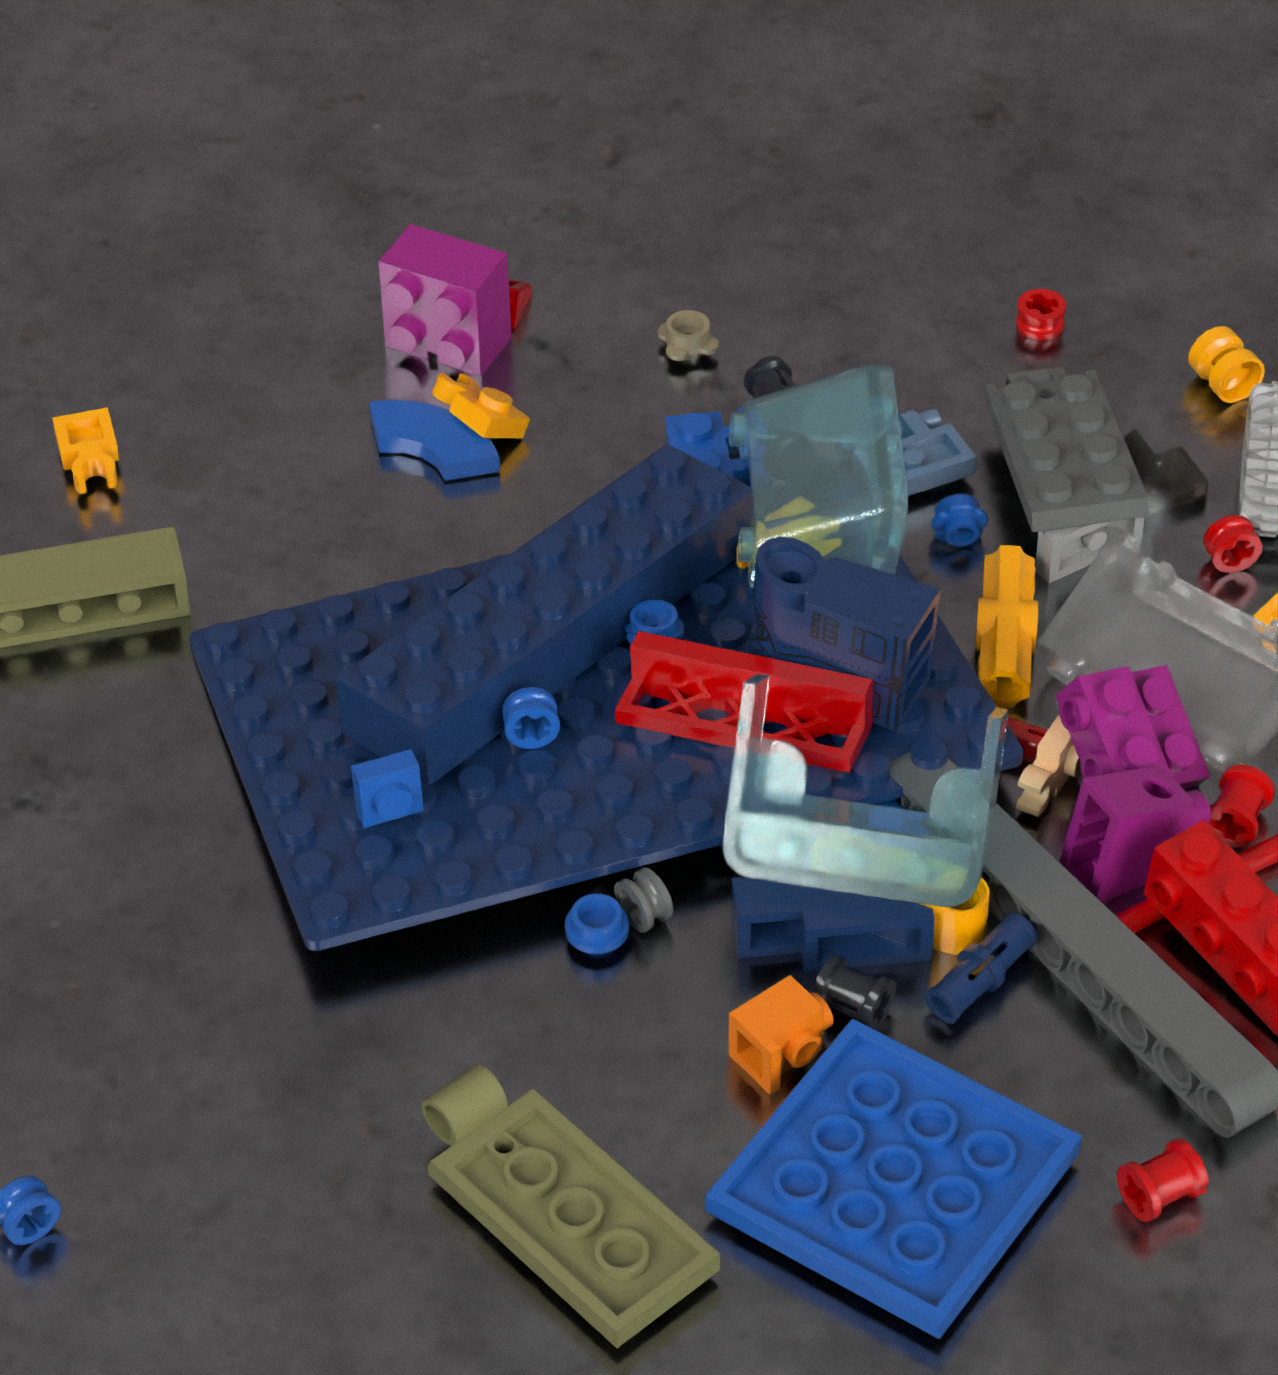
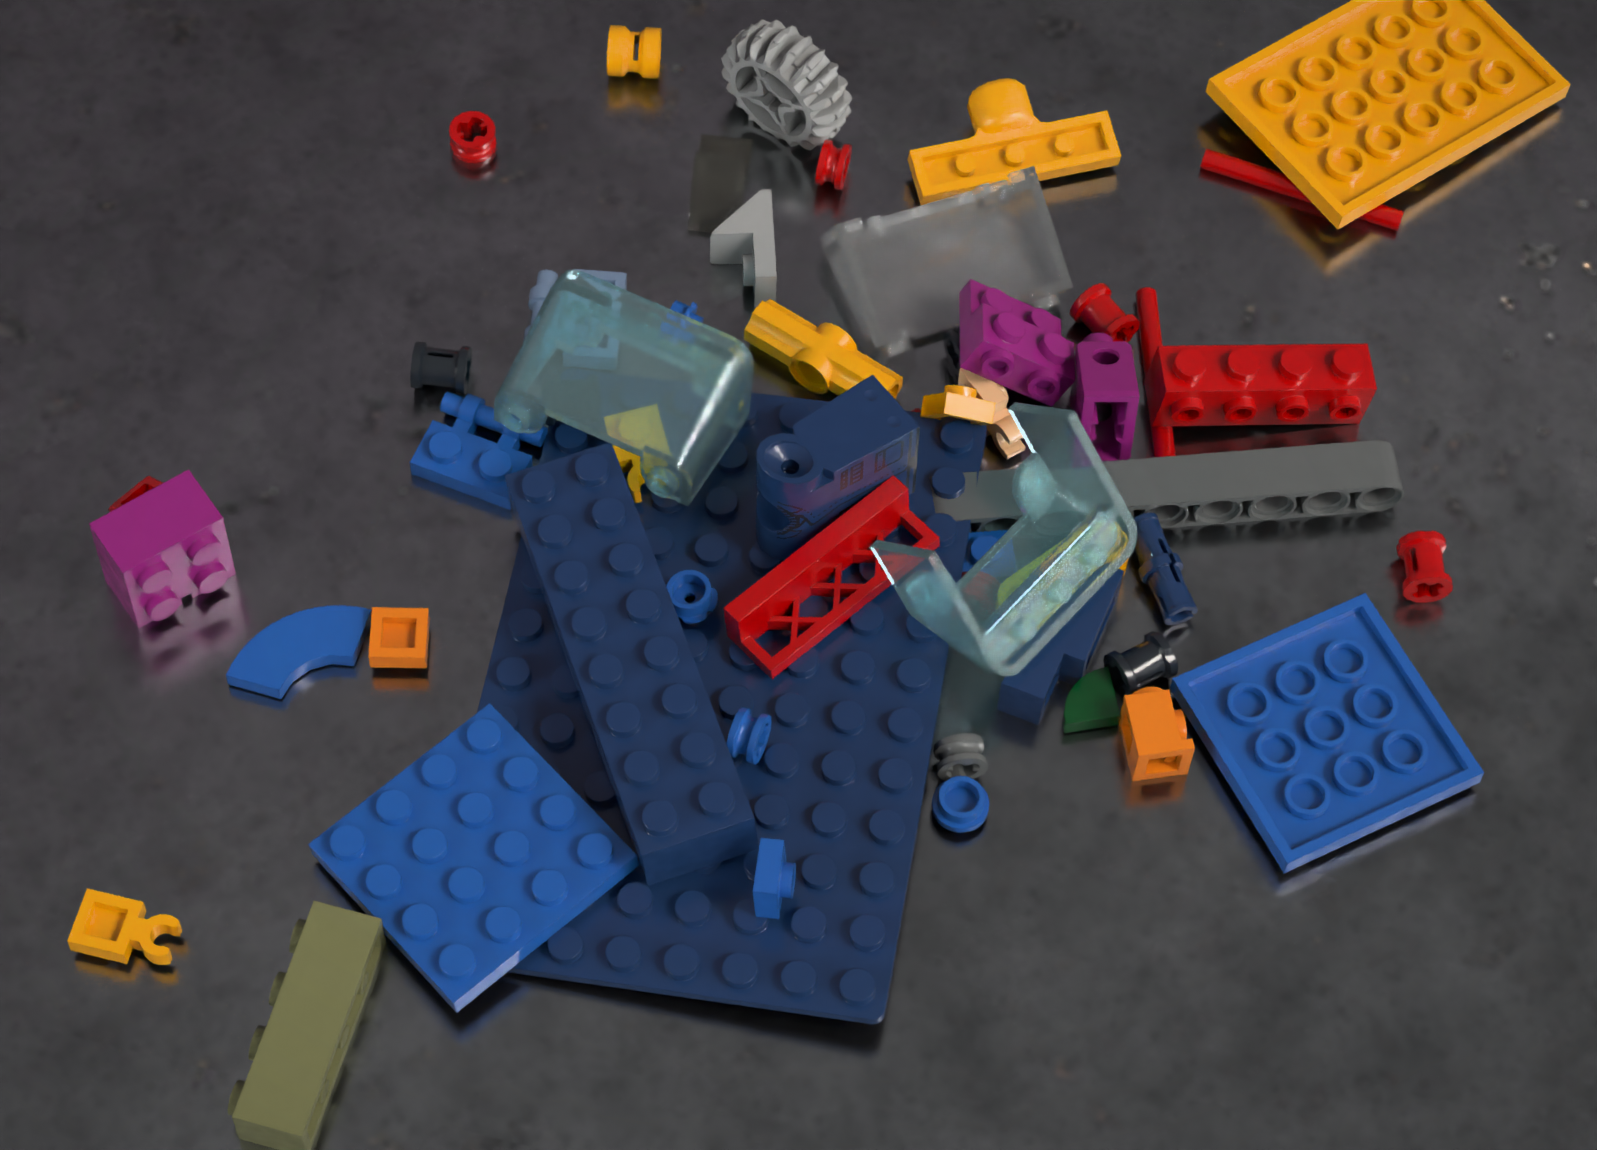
camera: 65 degrees left, 15 degrees up
olive hinge [421,1064,720,1348] -> none
light orange plate [432,373,530,438] -> none
dark tan plate [658,310,719,361] -> none
dark grey hinge [984,366,1148,532] -> none
none -> blue plate [308,703,639,1013]
none -> orange plate [368,607,430,668]
none -> light orange plate [920,385,996,425]
none -> dark green tile [1062,666,1121,733]

